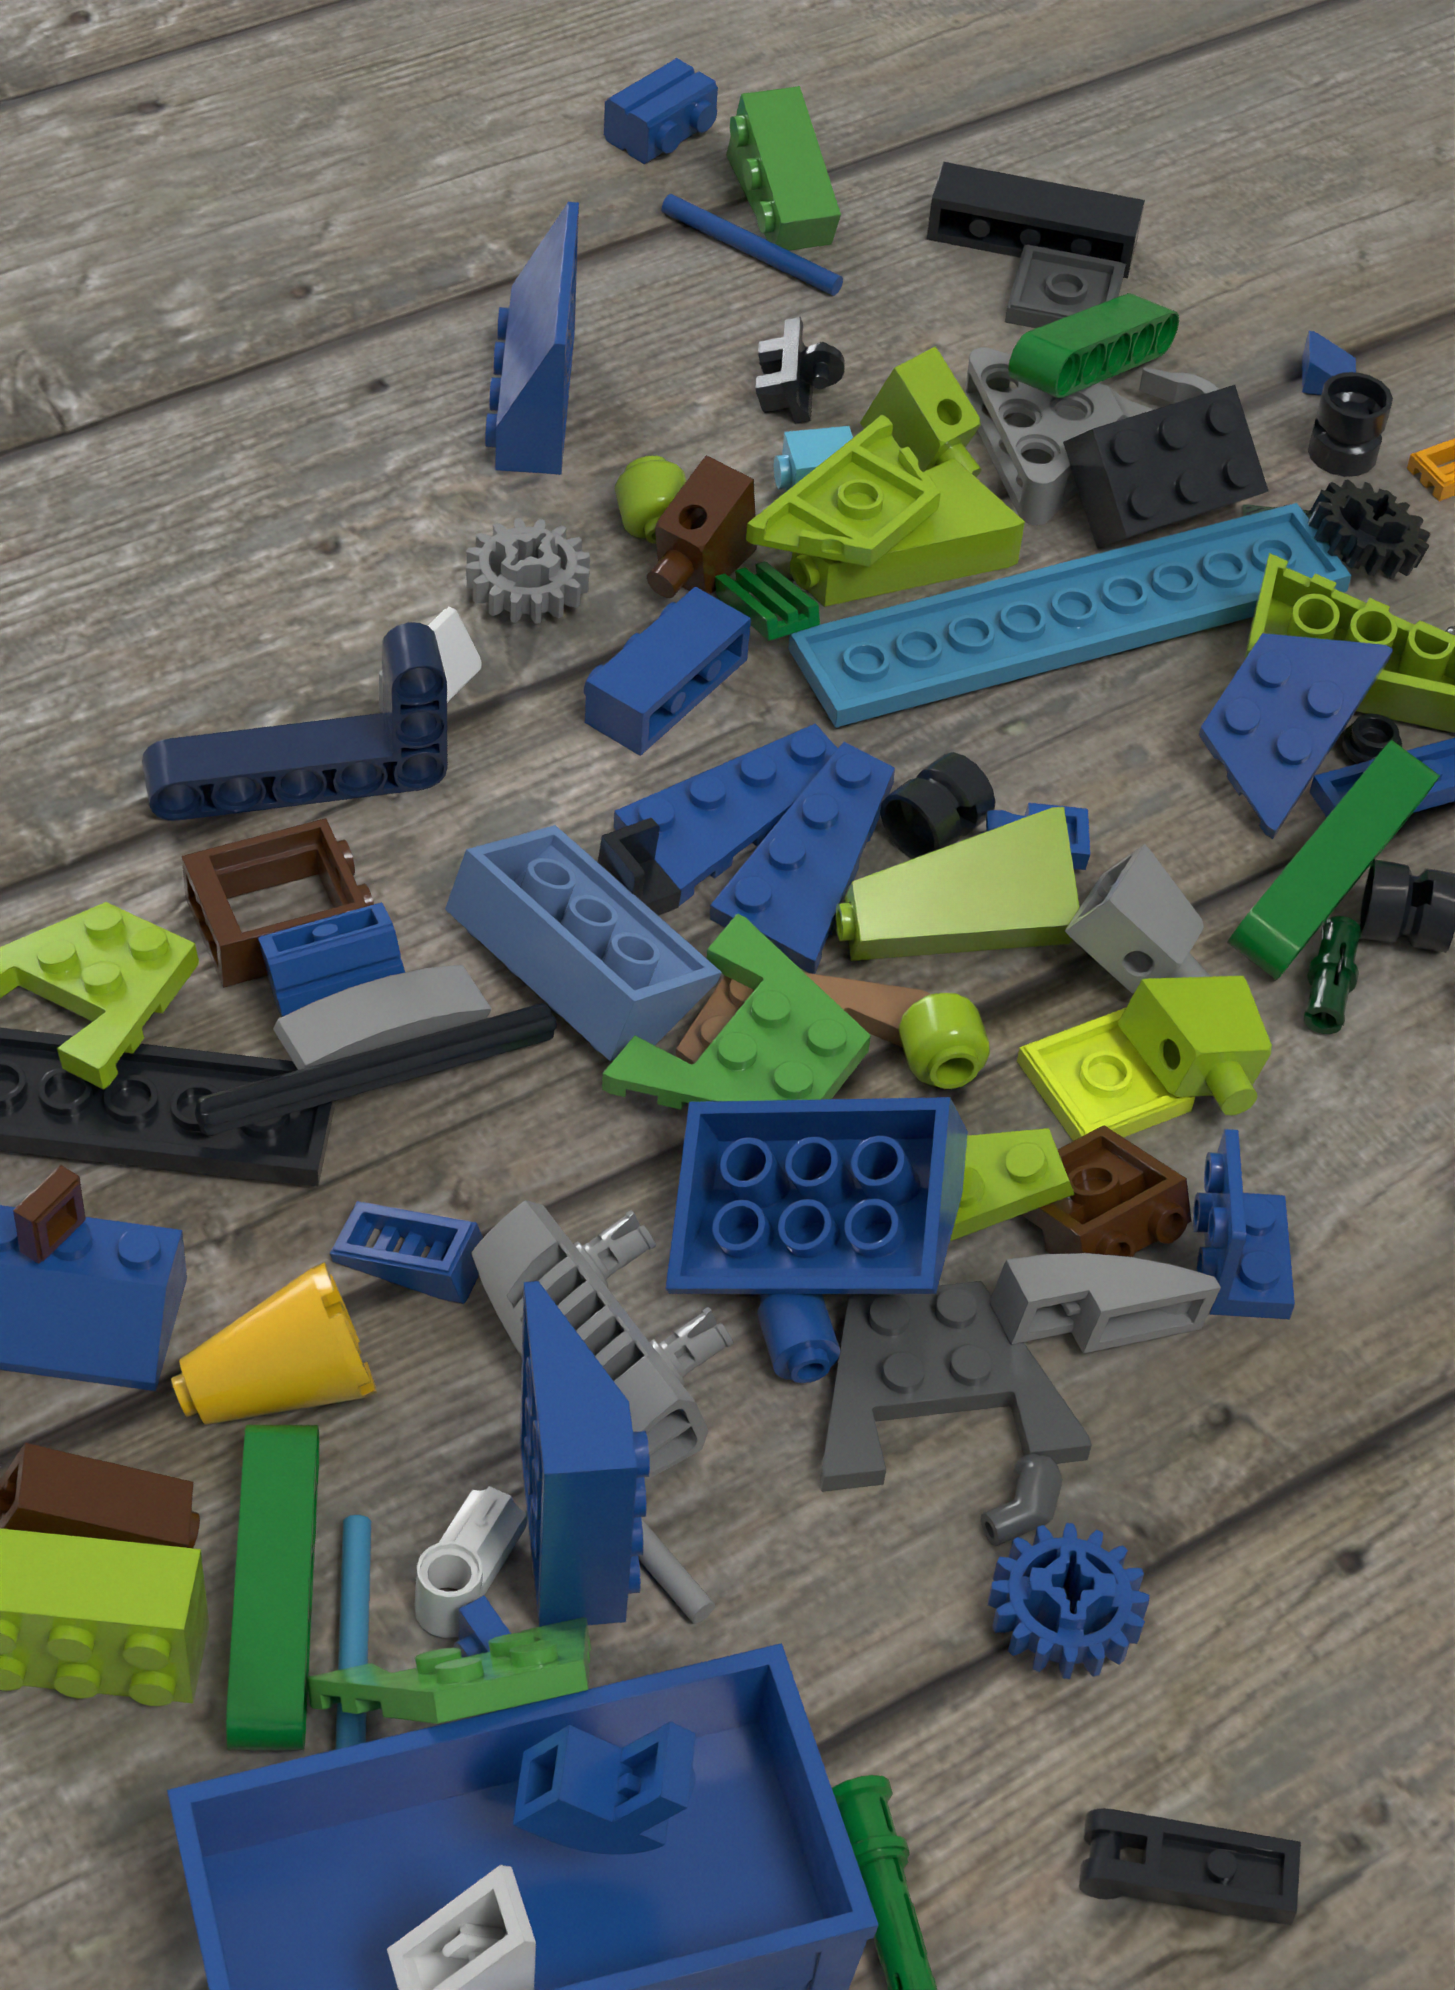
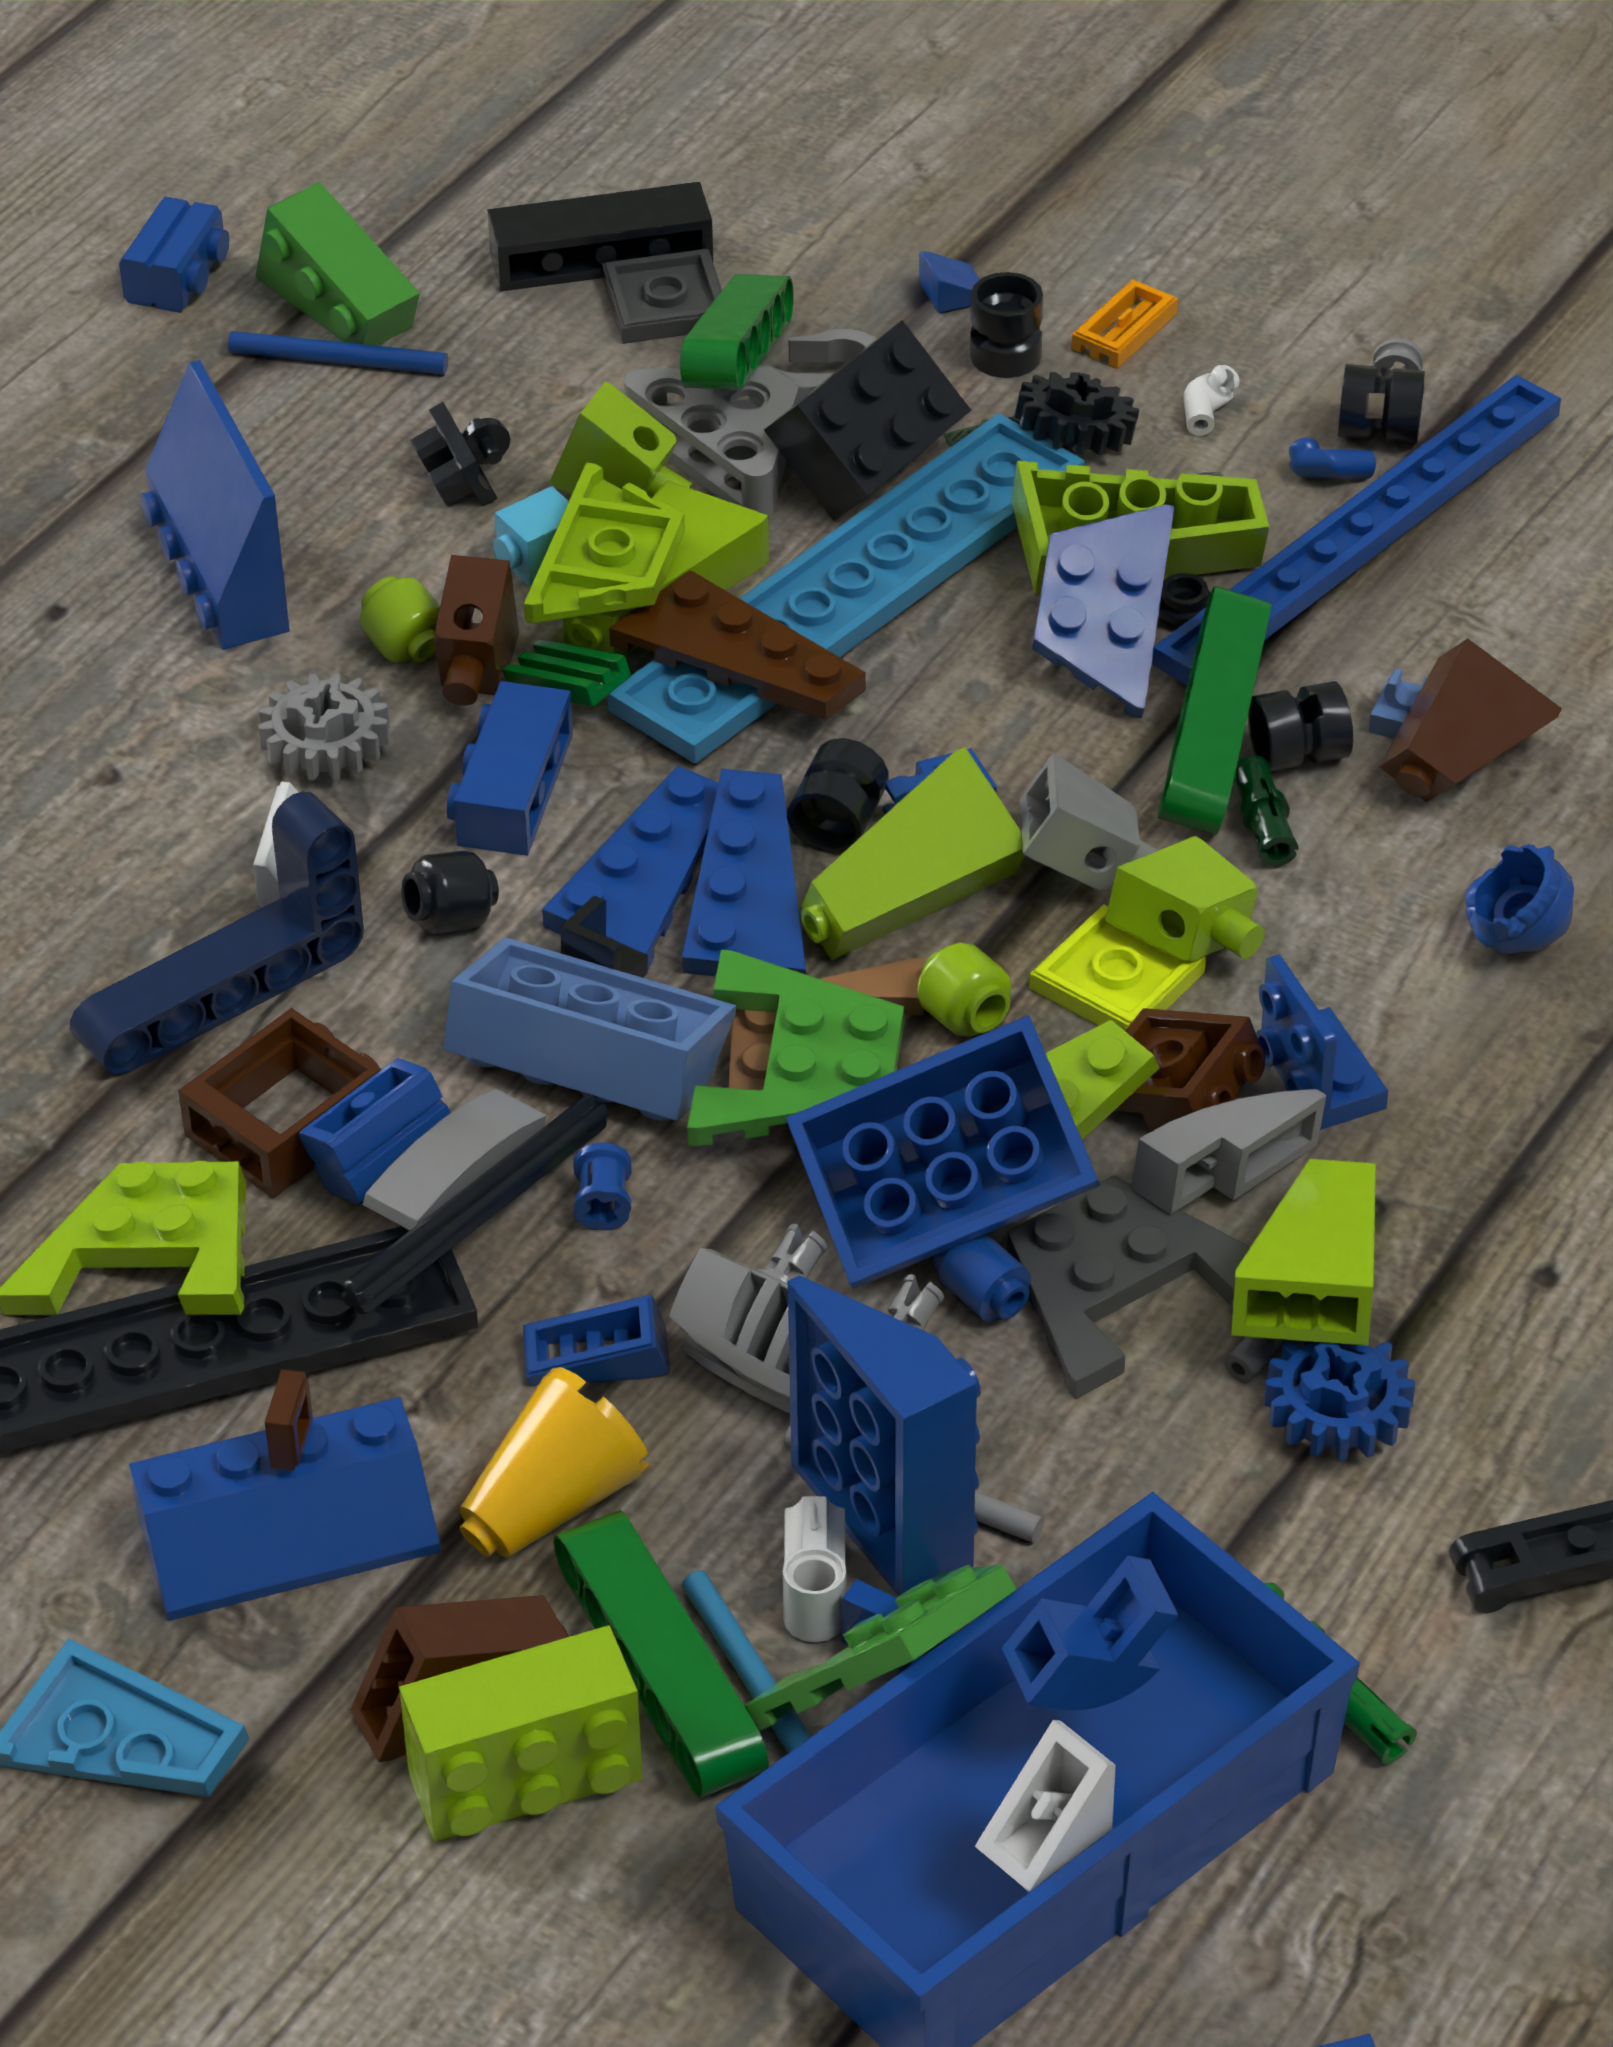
camera: 20 degrees left, 5 degrees down
none -> black head [401,851,499,935]
none -> blue bush [573,1143,632,1230]
none -> reddish brown wing [609,570,866,720]
none -> lime slope [1231,1159,1376,1346]

